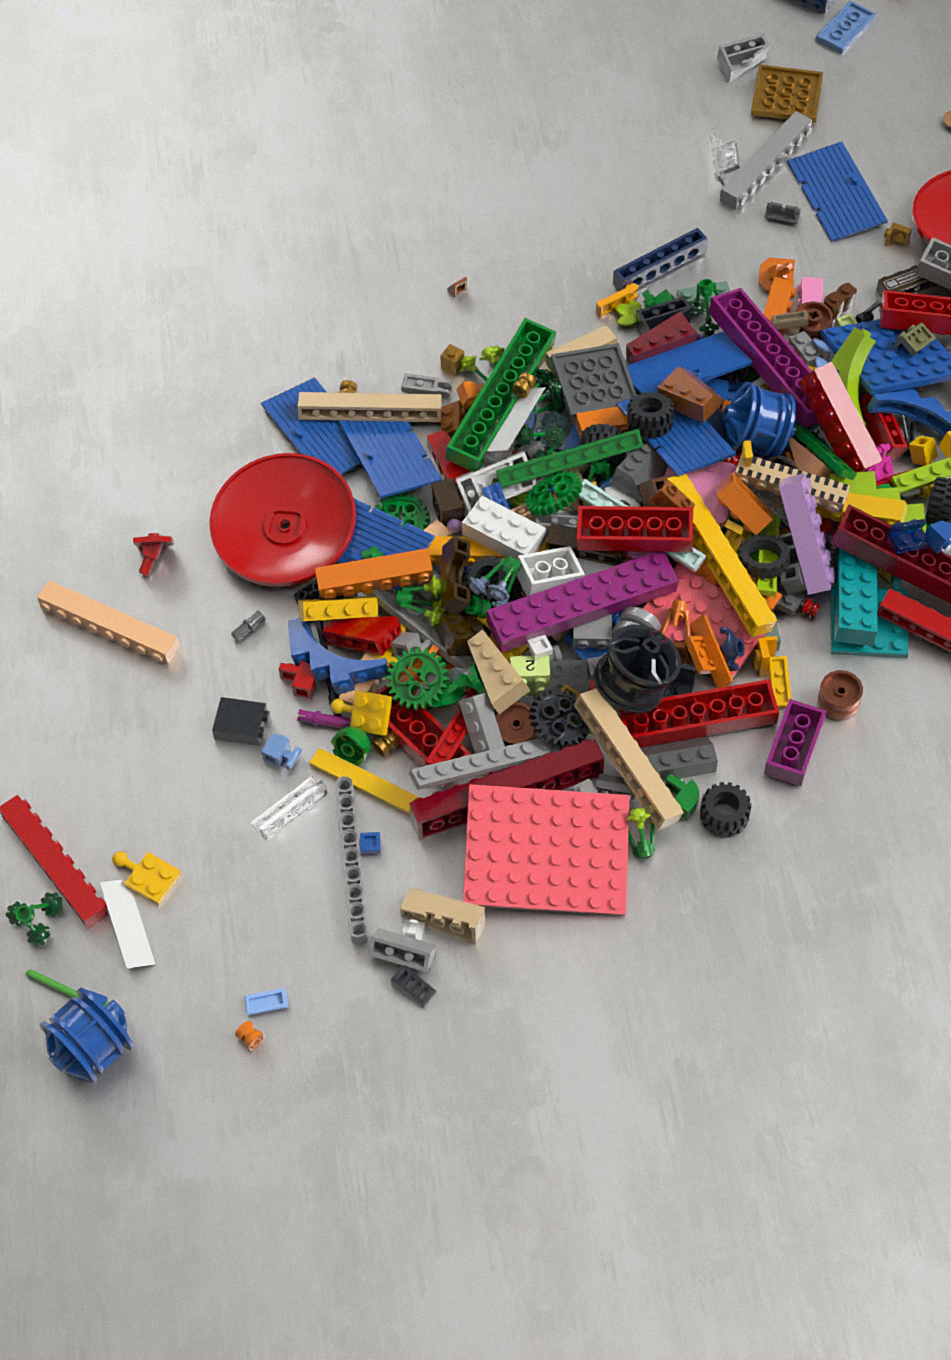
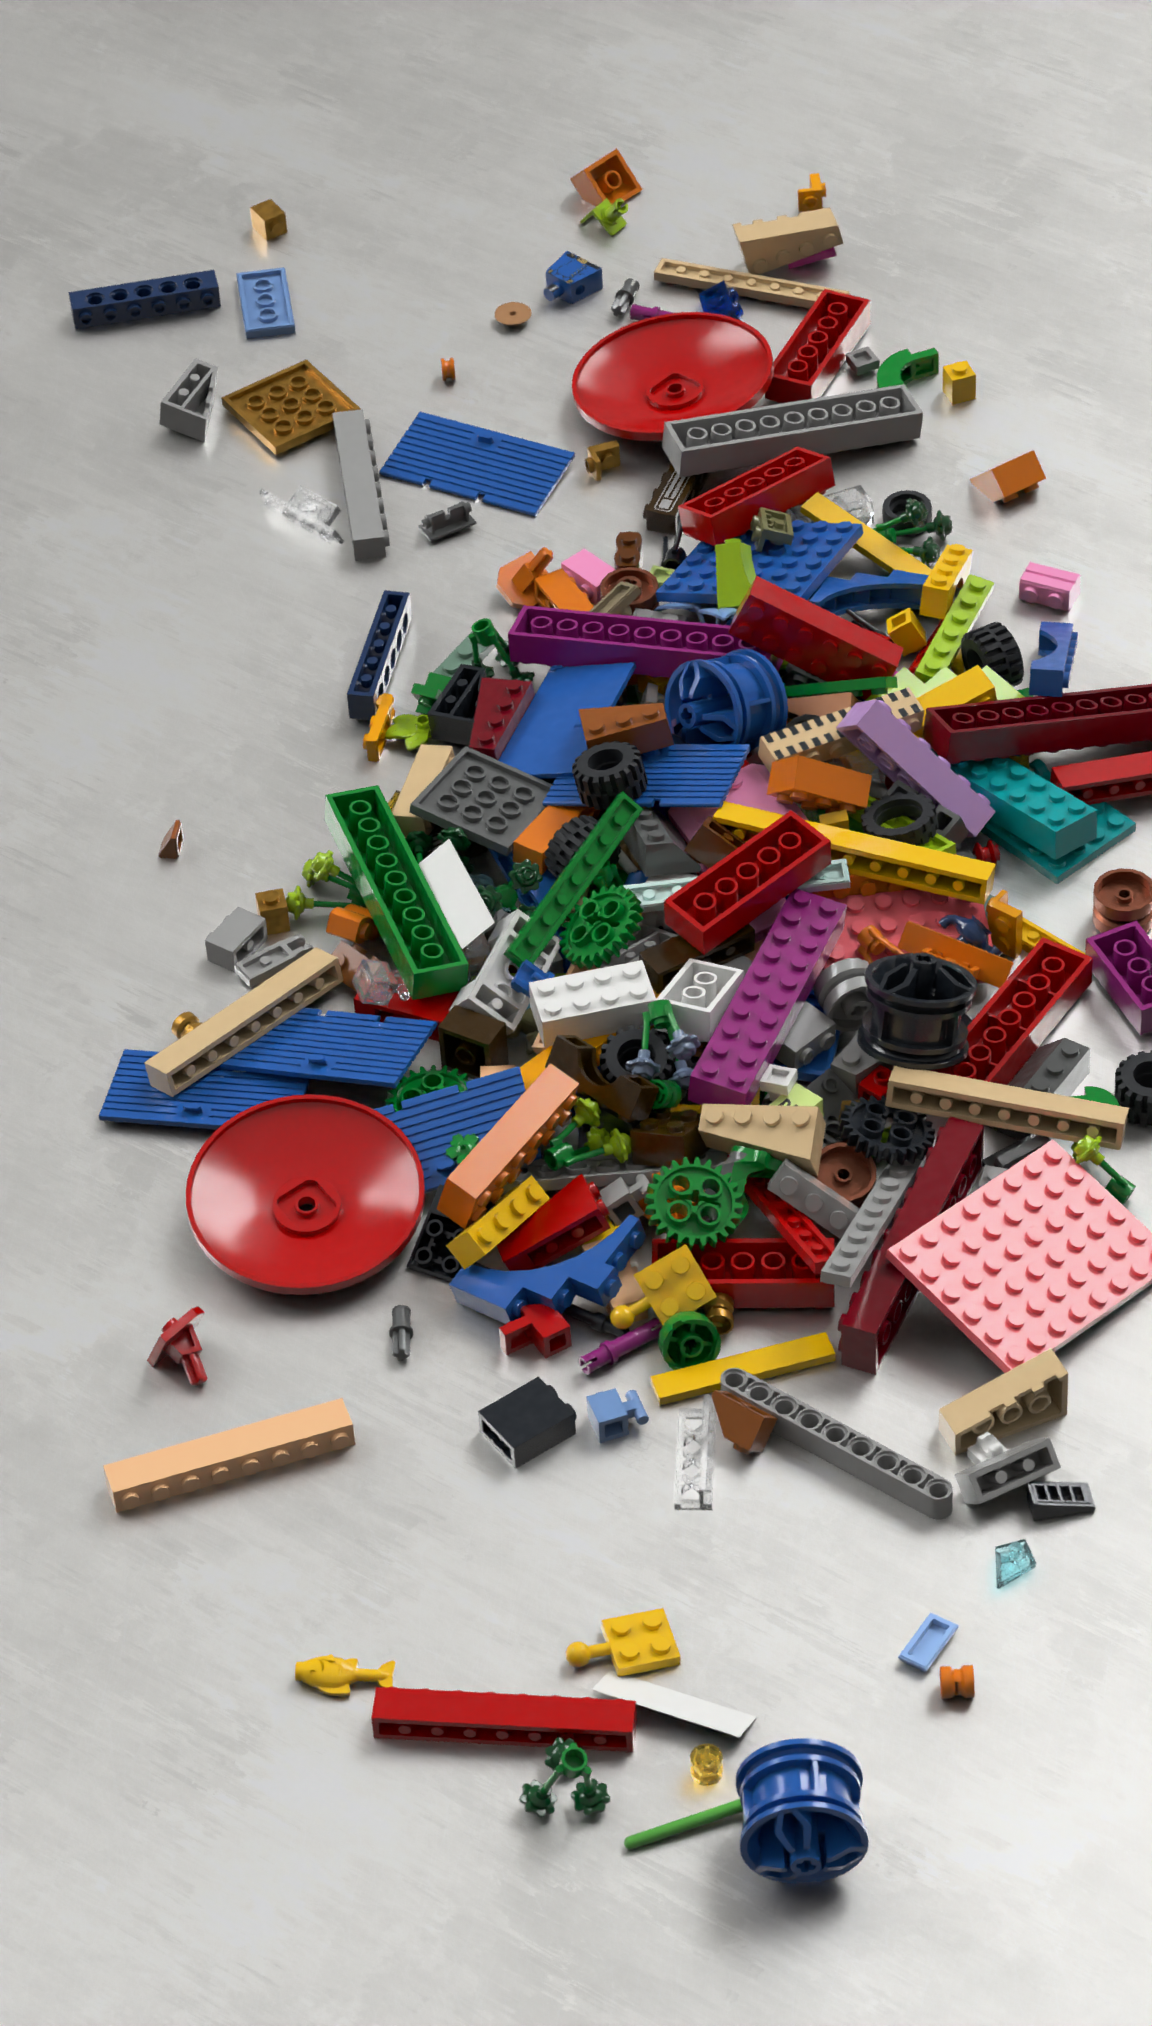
camera: 45 degrees left, 15 degrees down
blue plate [360,832,381,854] -> none
lavender bar [447,519,463,534] -> none
pearl gold wheel [512,373,536,398] -> none
dark orange bracket [648,480,695,508] -> none
yellow tile [742,441,753,466] -> none
clear blue bracket [886,519,931,553] -> none
none -> light grey brick [205,907,268,972]
none -> yellow animal [295,1654,396,1696]
none -> clear brick [352,959,411,1006]
none -> orange bush [441,357,456,381]
none -> clear yellow wheel [690,1743,723,1786]
none -> dark orange slope [712,1390,778,1455]
none -> clear light blue piece [995,1539,1036,1589]

